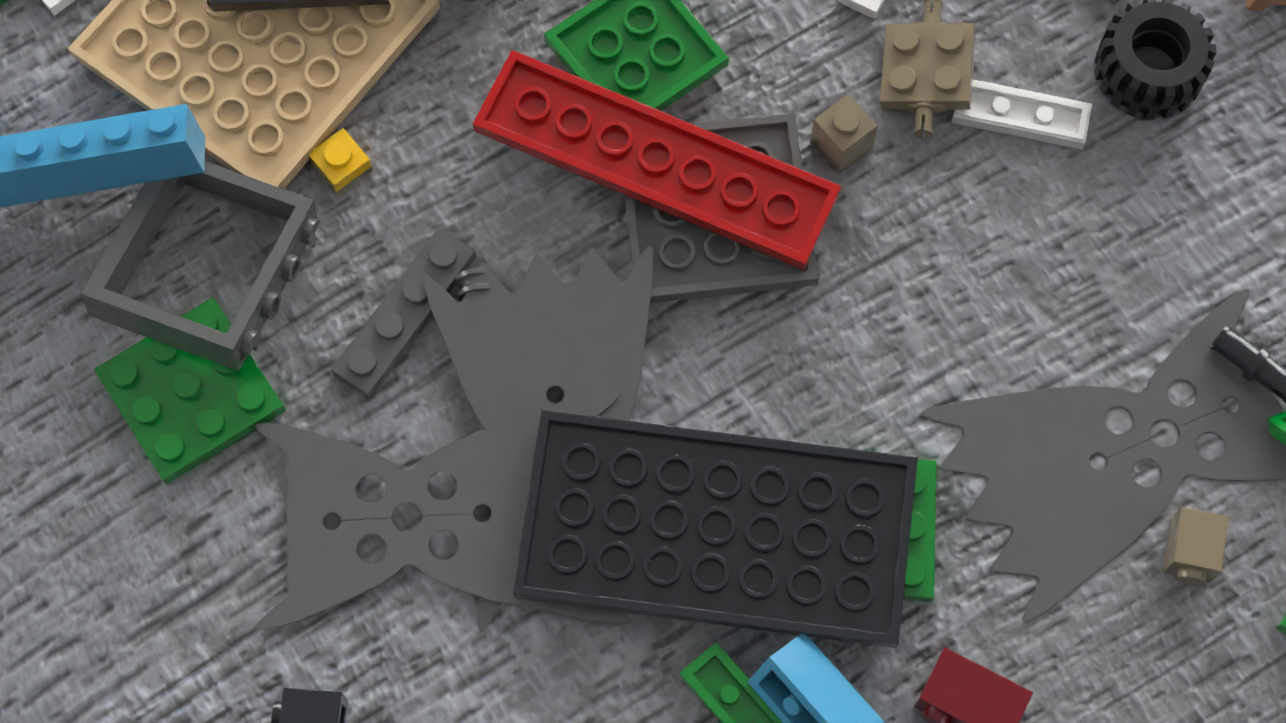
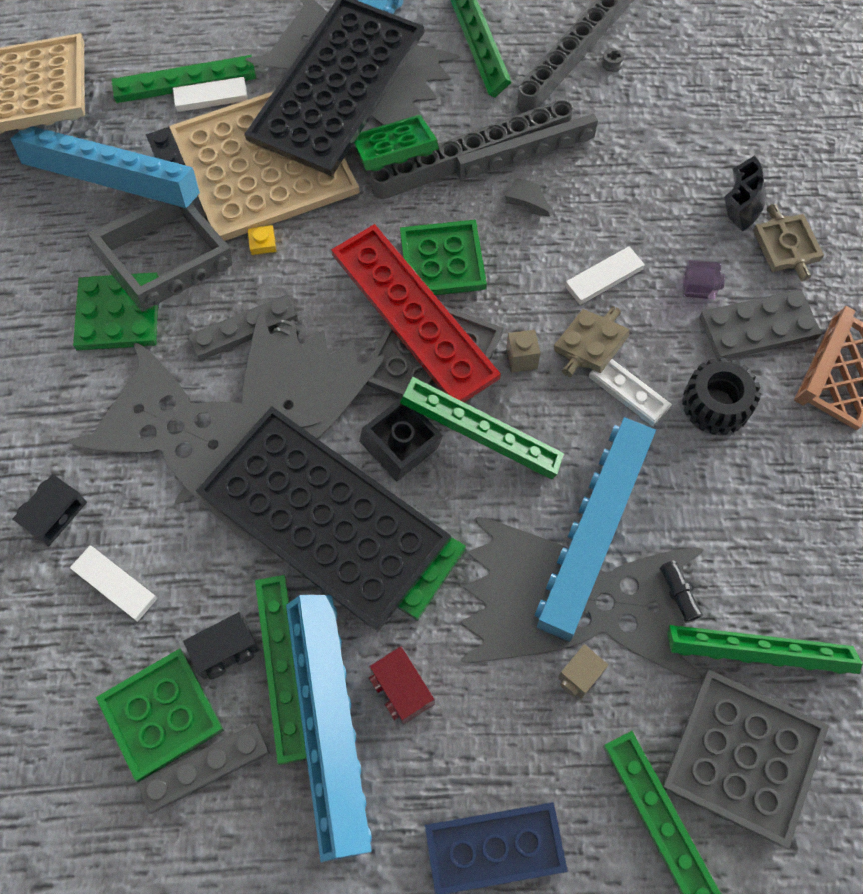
camera: 30 degrees right, 5 degrees down
none -> black brick [146,127,185,165]
none -> black brick [359,398,443,482]
none -> plate [400,377,564,480]
none -> dark azure brick [534,417,656,642]

